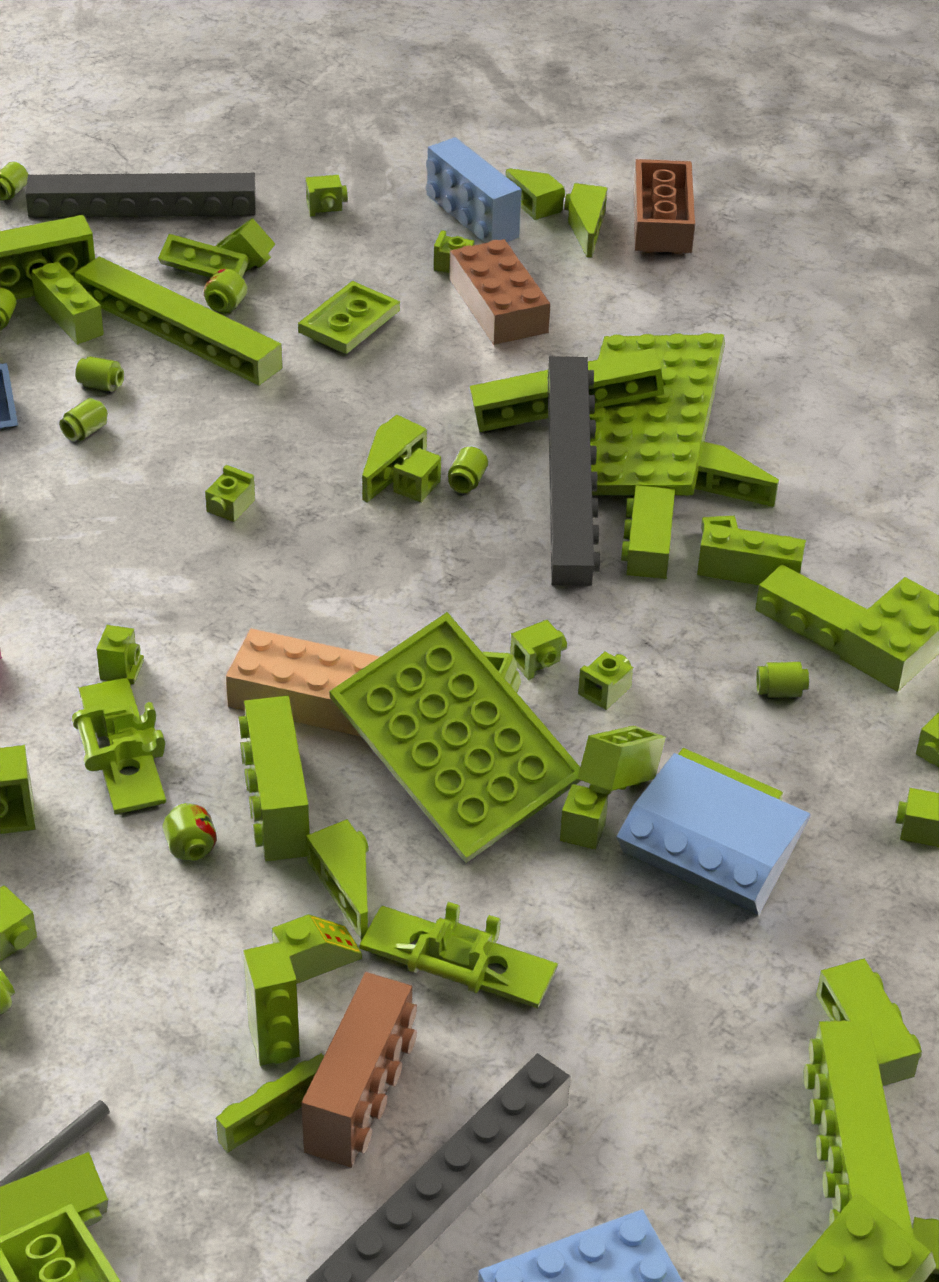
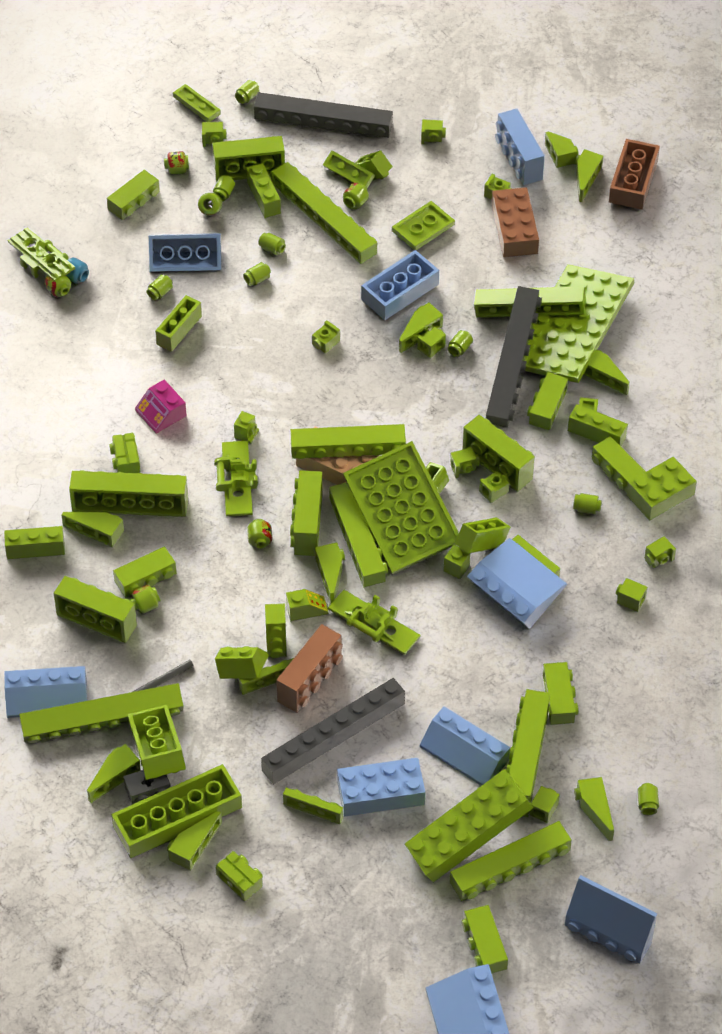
camera: 15 degrees right, 10 degrees up
none -> lime slope [215,646,269,679]
none -> lime brick [290,424,406,459]
none -> lime brick [329,482,388,588]
none -> light blue brick [361,250,440,320]
none -> light blue slope [420,706,510,786]
none -> lime brick [462,414,535,492]

